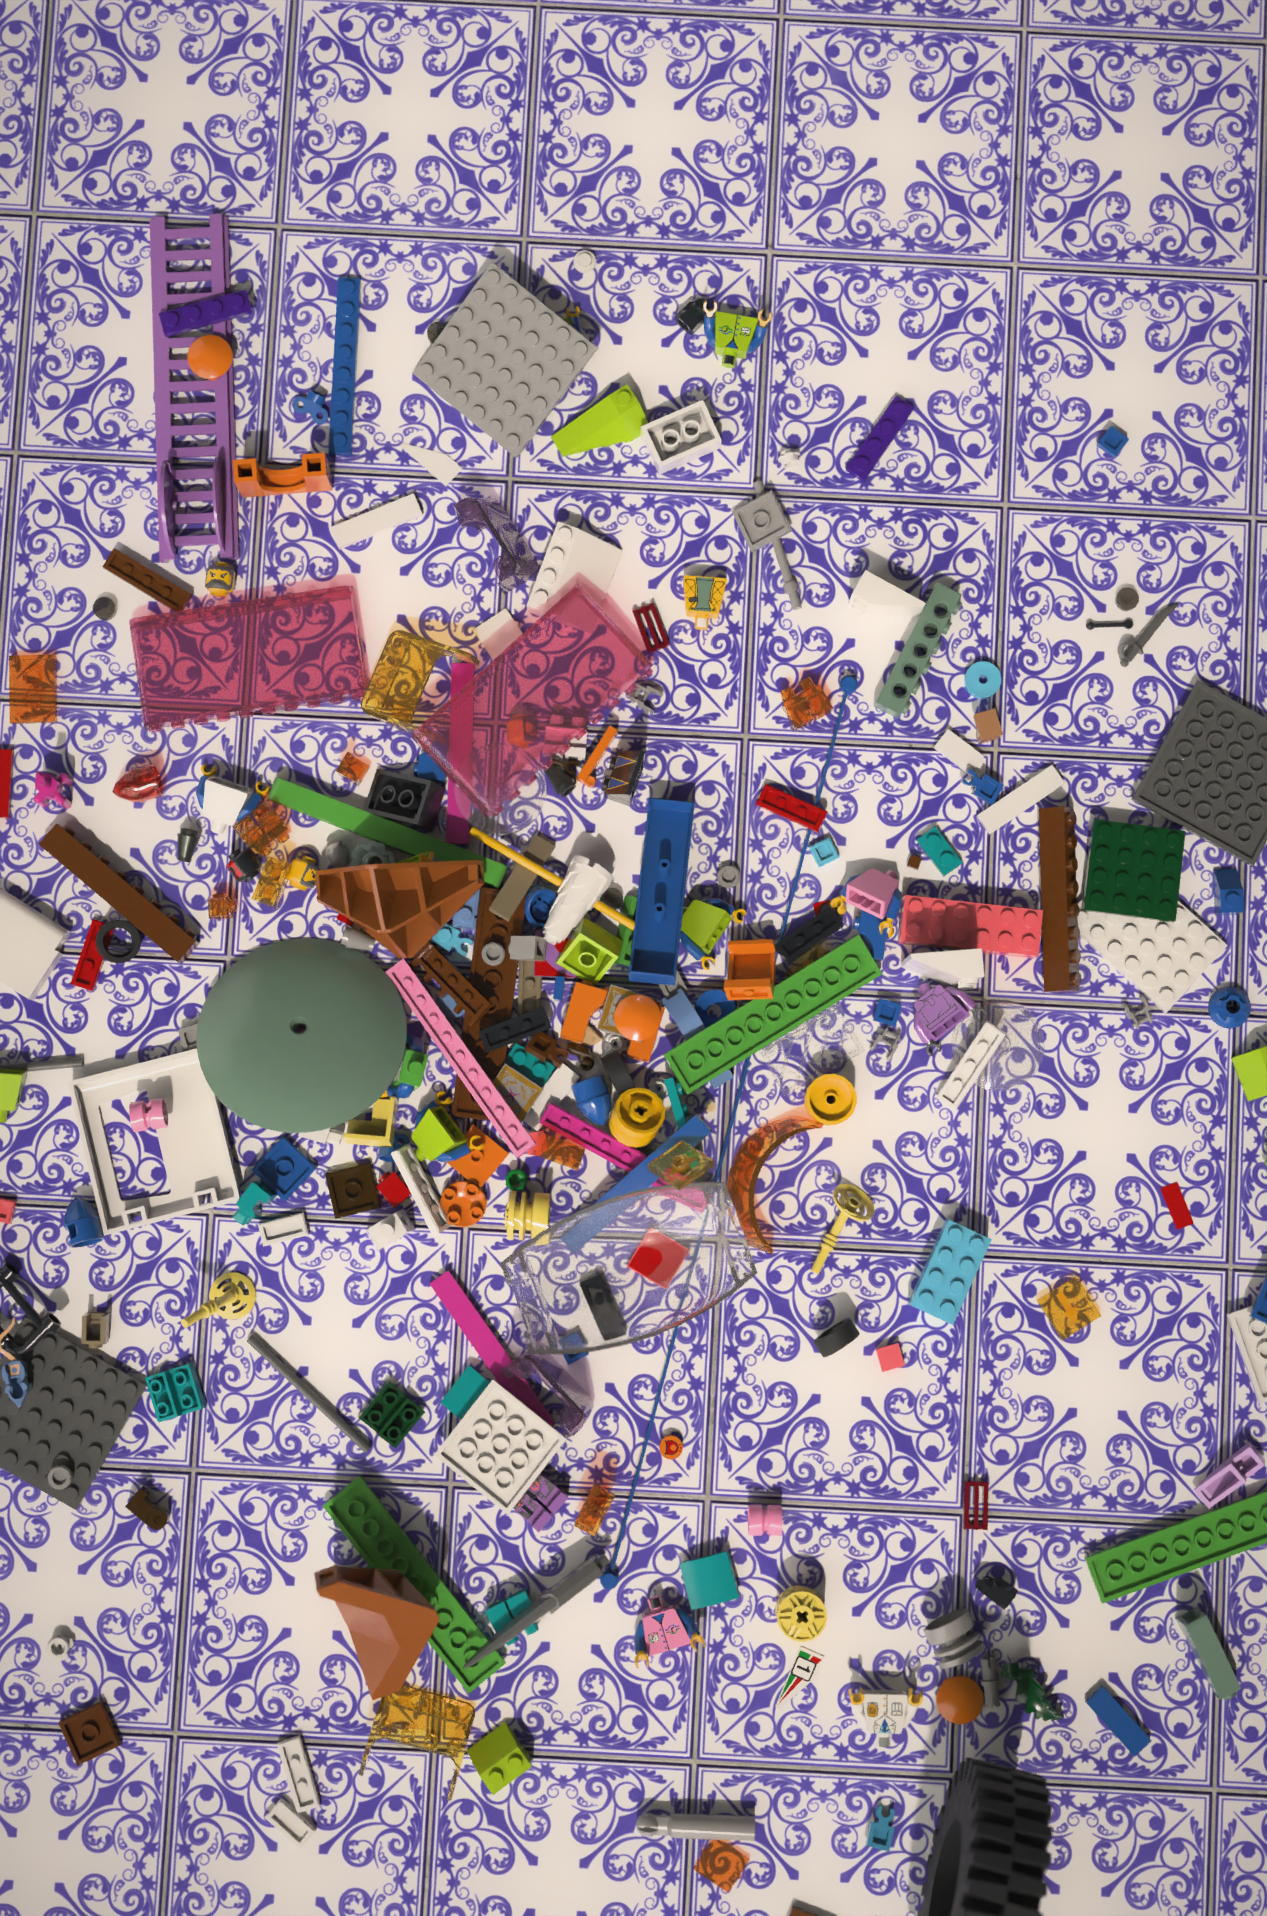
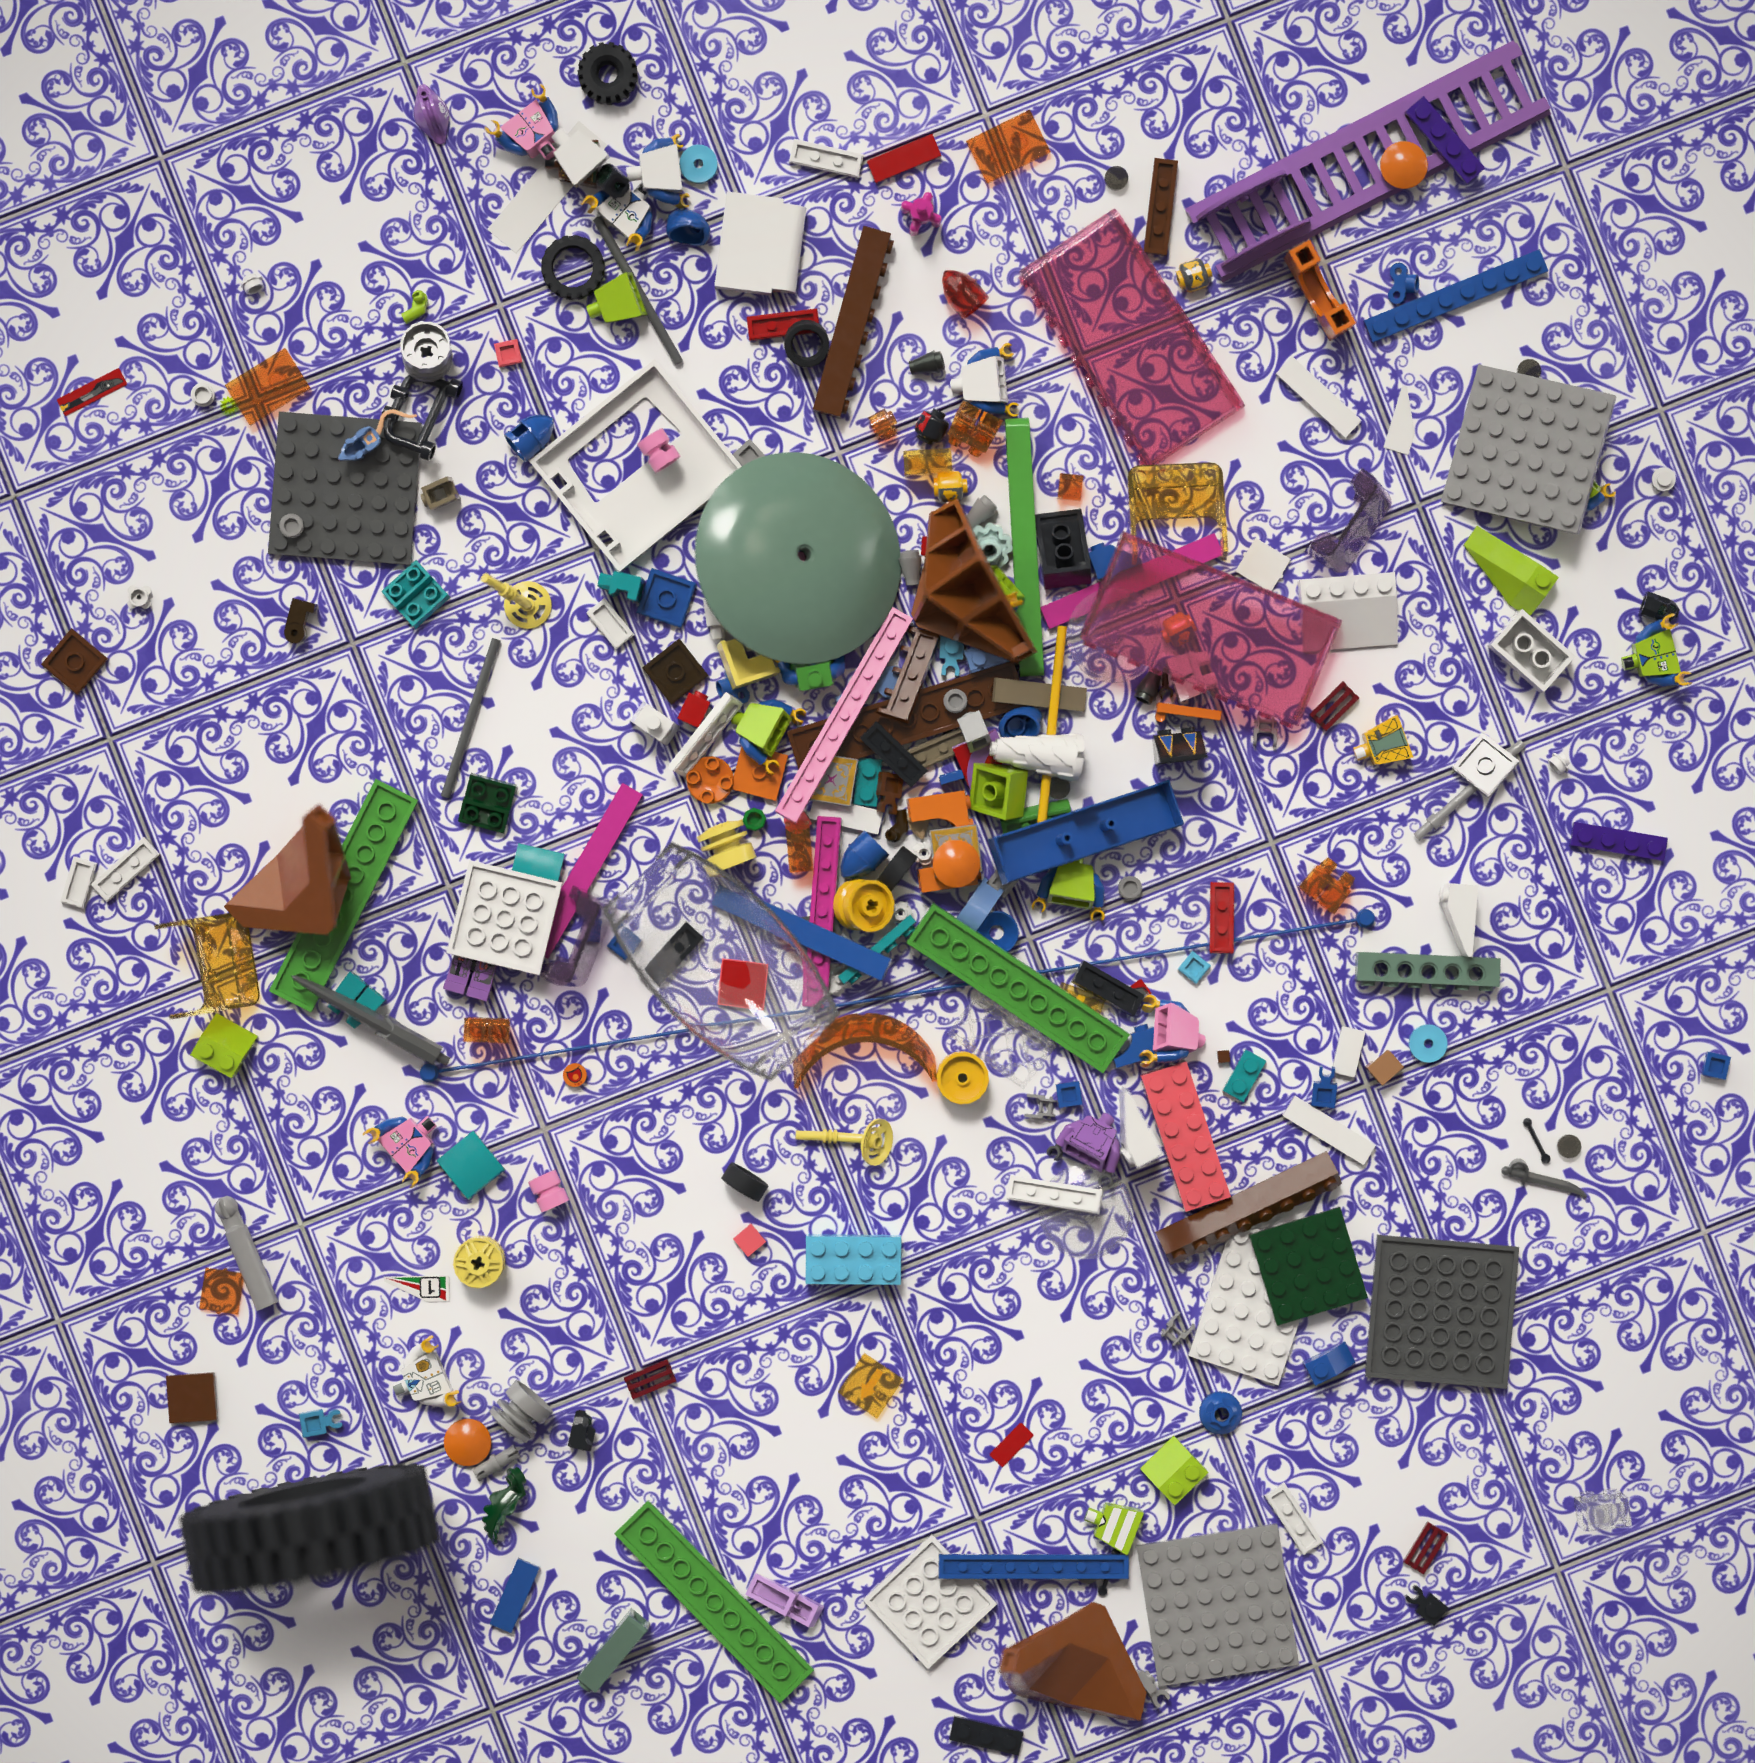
camera: 65 degrees right, 5 degrees up
clear yellow tile [647,1140,715,1191] -> none
orange panel [724,938,777,1000] -> none

